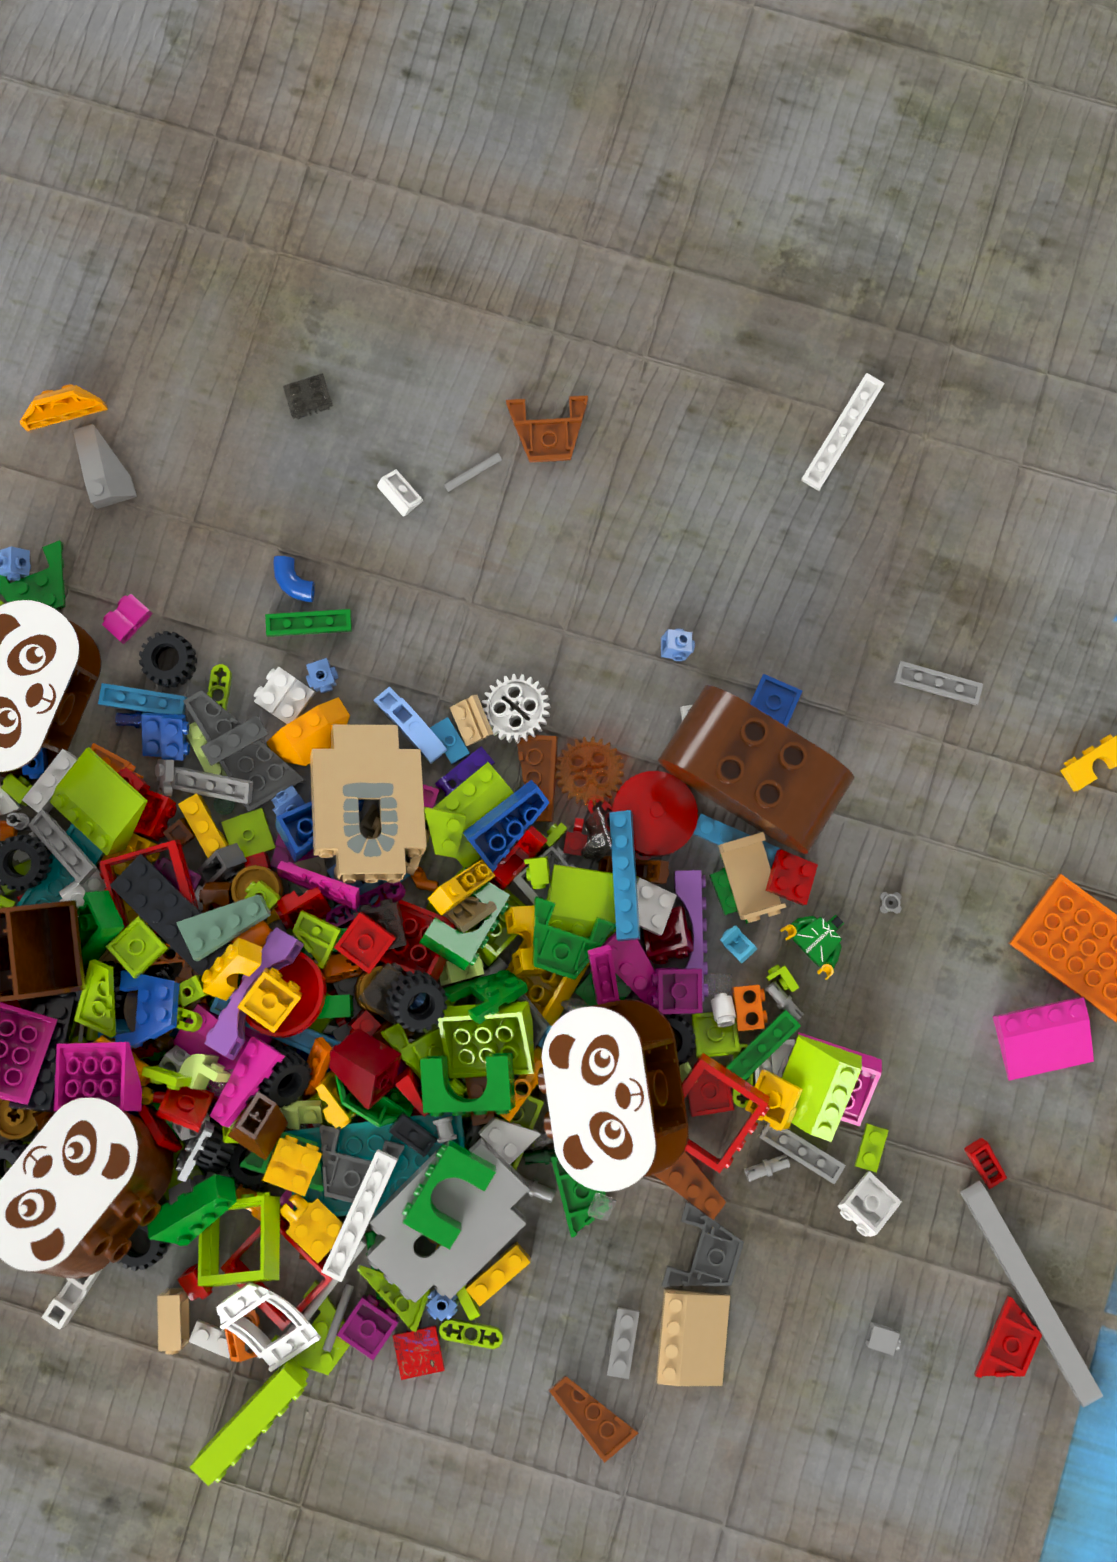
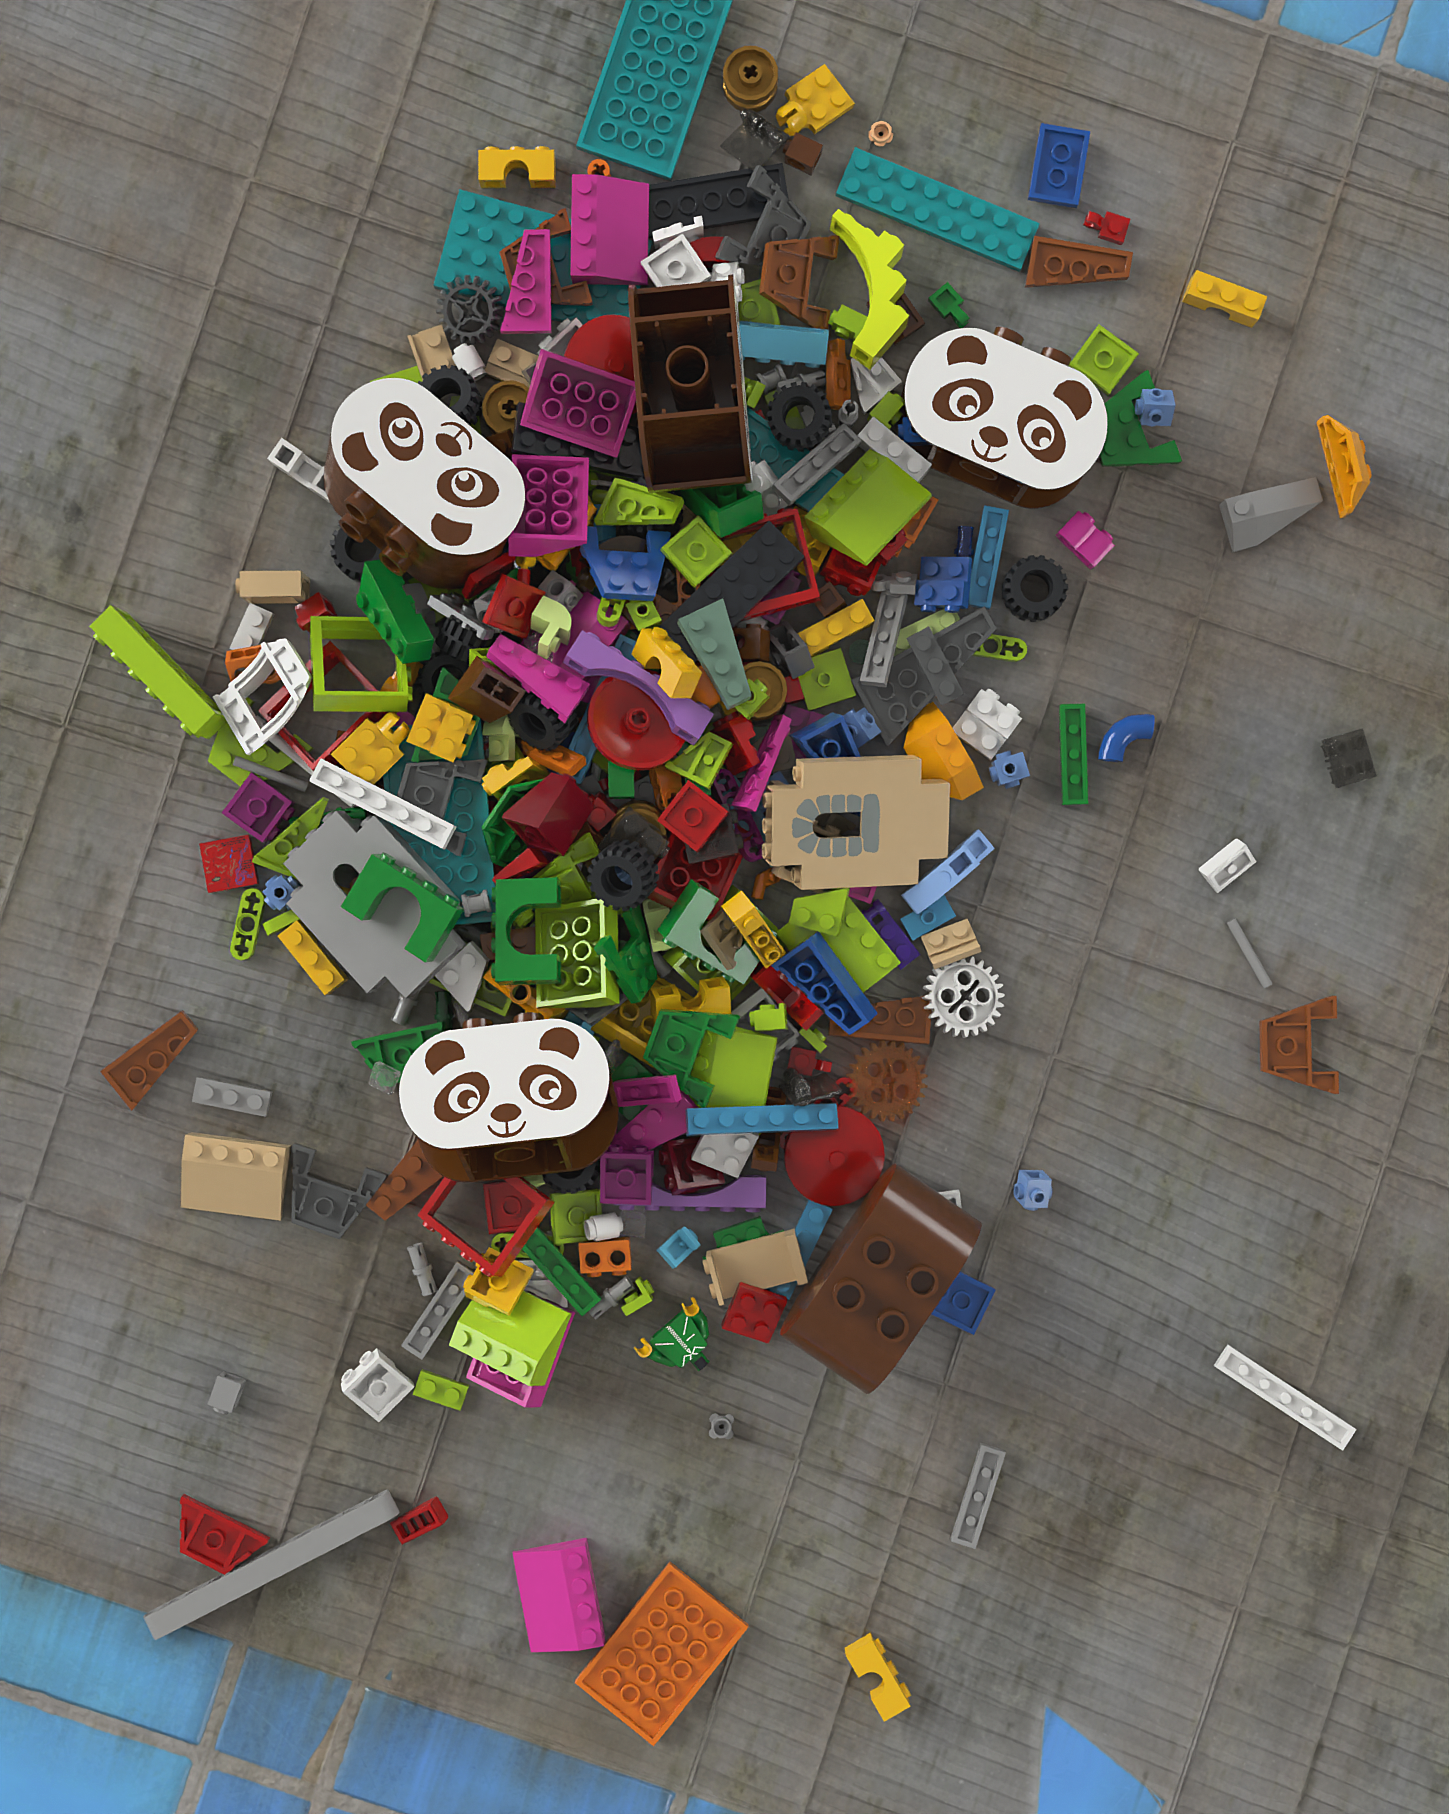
camera: 85 degrees right, 5 degrees up
lime plate [141,1066,192,1090] -> none
yellow plate [237,967,302,1033] -> none
black plate [388,1112,437,1157] -> none

